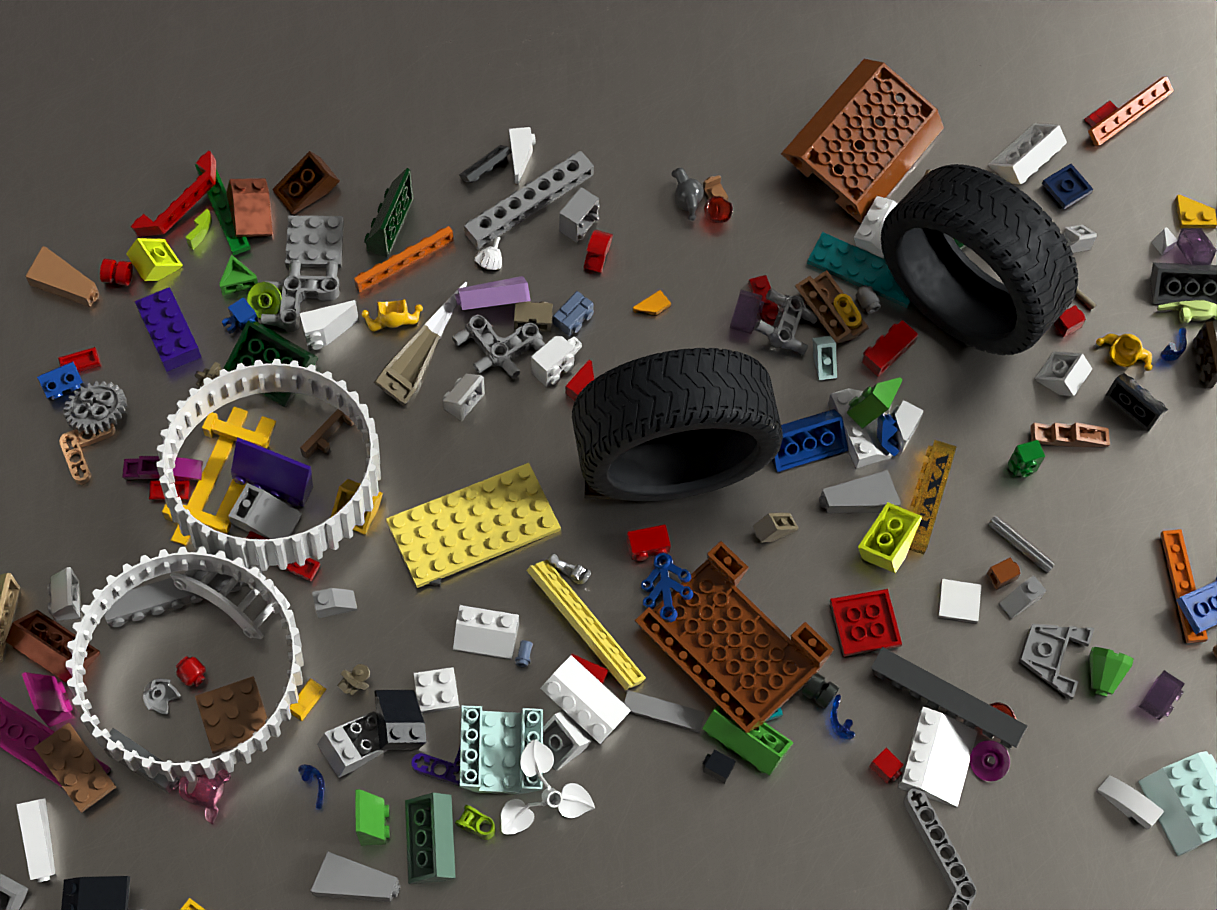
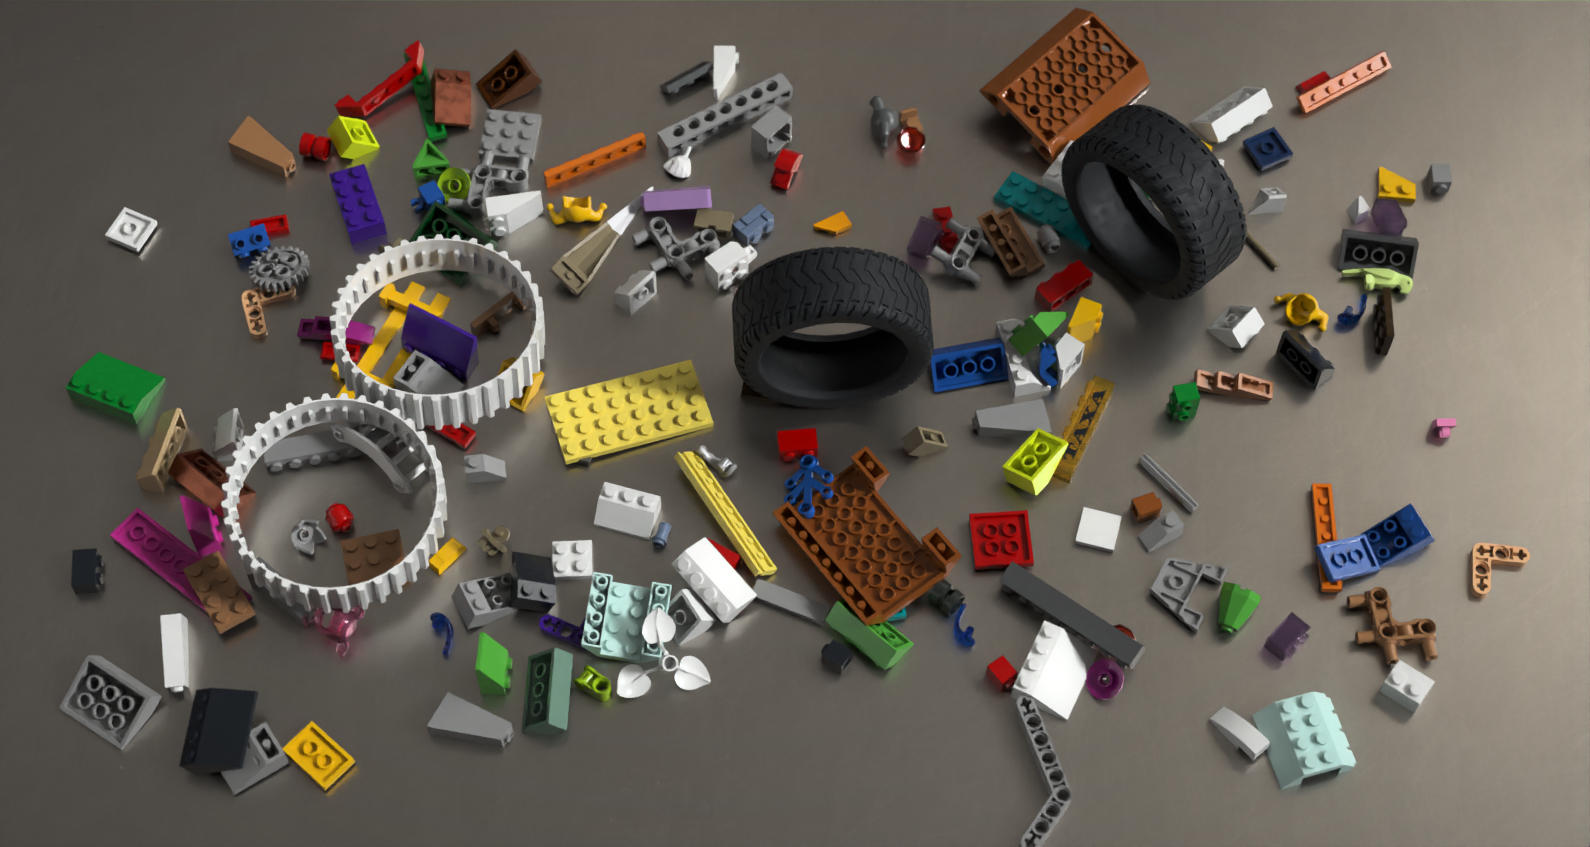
camera: 10 degrees right, 5 degrees down
lime slope [186,209,212,250] -> none
dark green slope [364,168,414,257] -> none
light aqua slope [812,336,837,380] -> none
yellow plate [834,294,862,329] -> none
red brick [1054,305,1086,337] -> none
none -> yellow slope [1067,297,1104,342]

